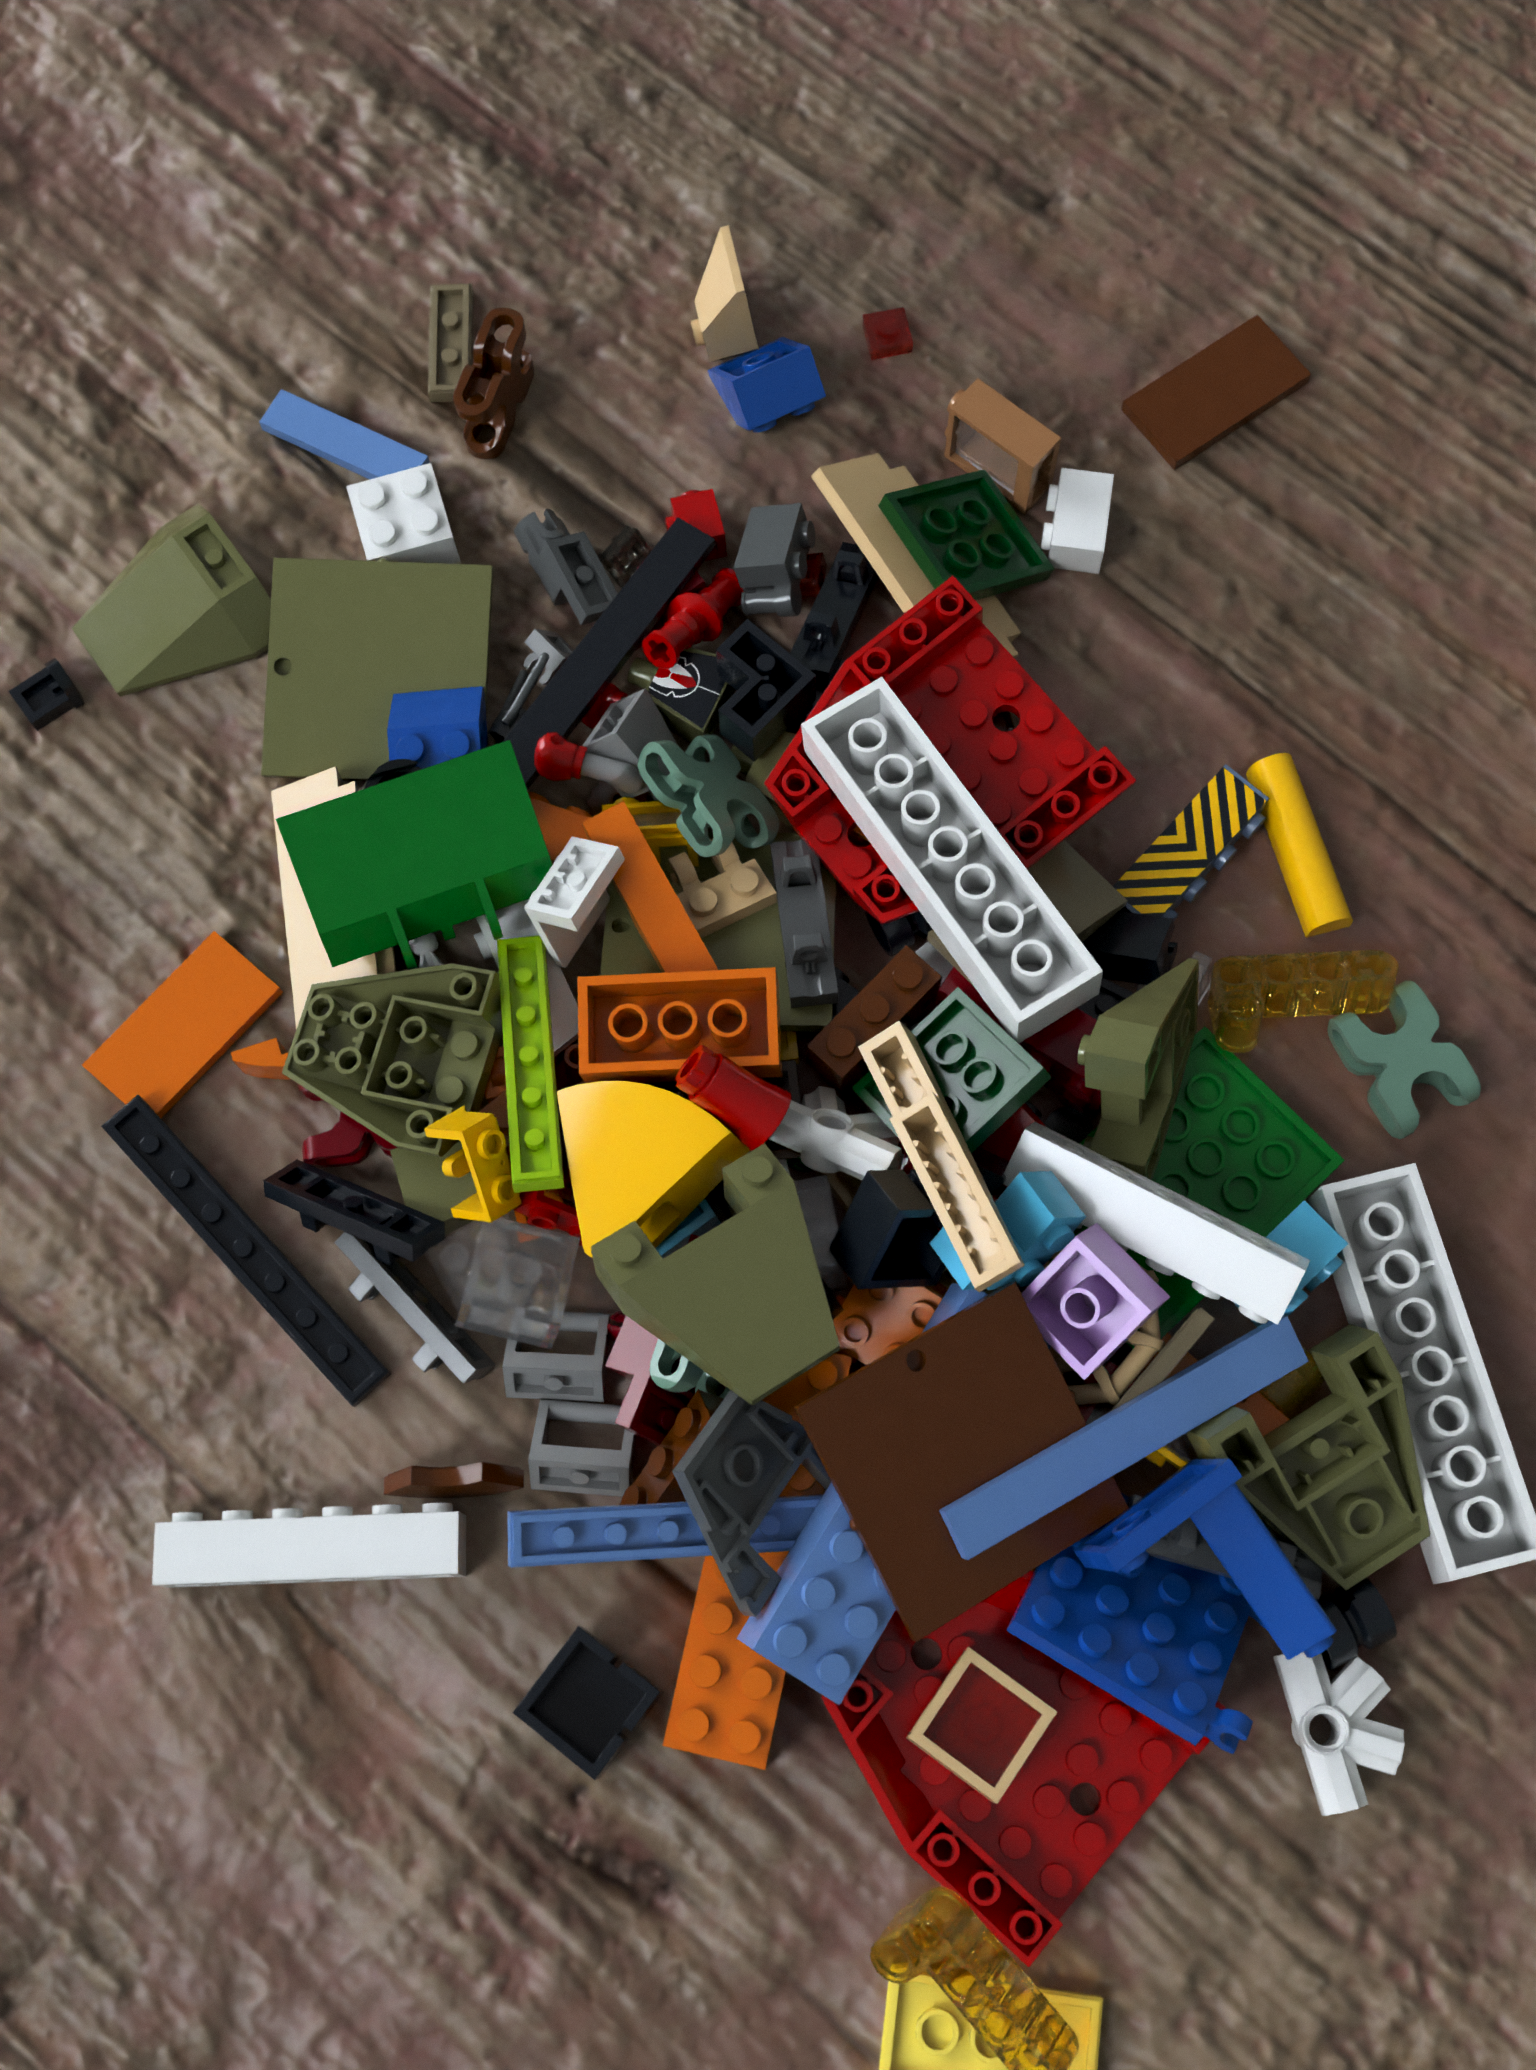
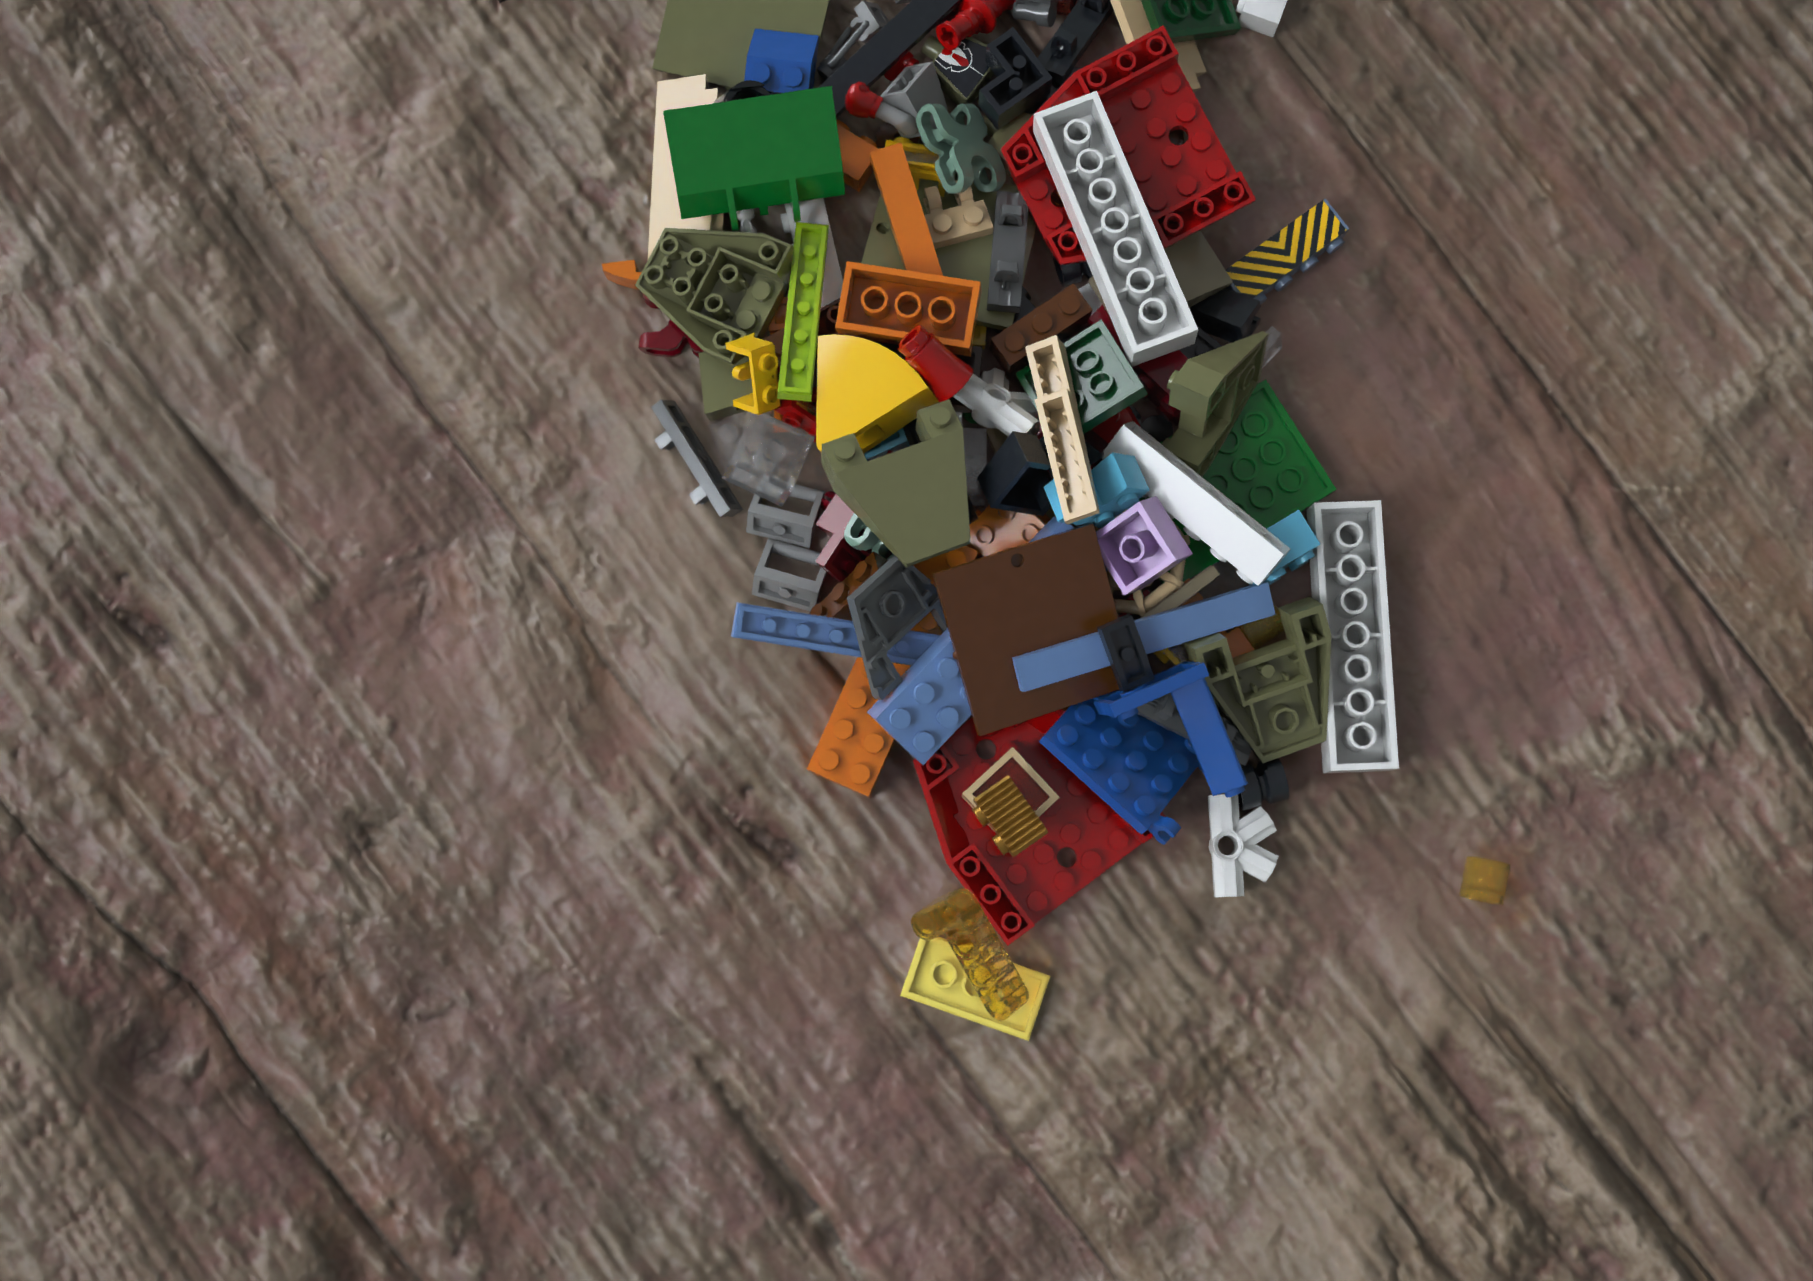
camera: 10 degrees right, 10 degrees up
orange tile [82,931,283,1118] -> none
black tile [101,1095,391,1407] -> none
white brick [152,1503,466,1588] -> none
black hinge [263,1159,445,1265] -> none
reddish brown tile [384,1462,524,1498] -> none
black piece [513,1626,664,1780] -> none
white bracket [524,836,625,968] -> none
clear yellow beam [1208,950,1399,1053] -> none
yellow brick [1246,753,1353,938] -> none
sand green piece [1327,980,1481,1139] -> none
none -> pearl gold brick [972,775,1048,857]
none -> black plate [1097,614,1155,693]

